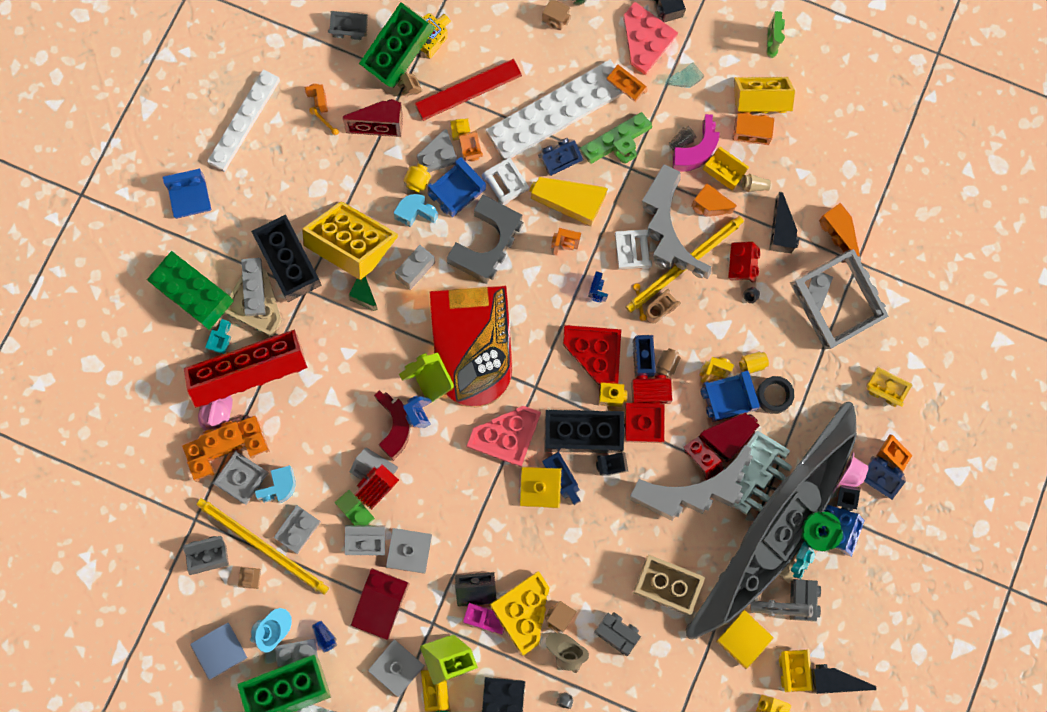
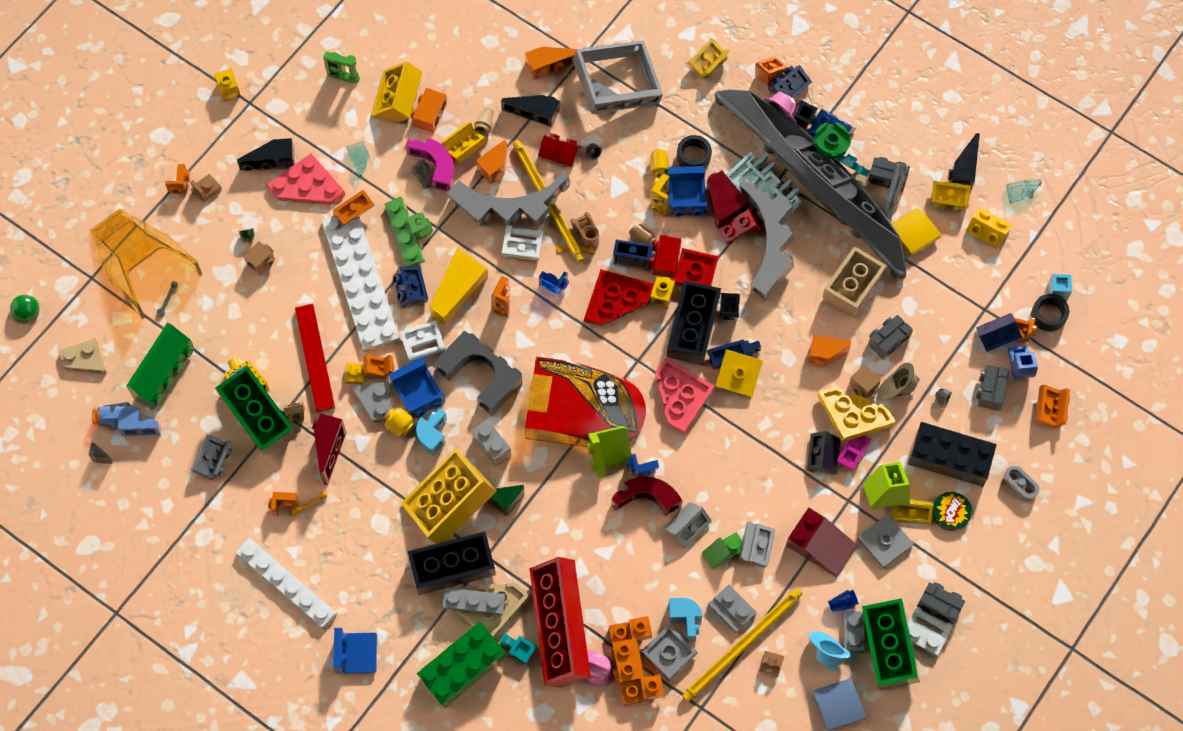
camera: 70 degrees left, 10 degrees down
dark grey bracket [183,536,229,575] -> none
red brick [355,464,399,510] -> none
light grey plate [386,528,432,574] -> none
none -> orange slope [808,335,851,367]

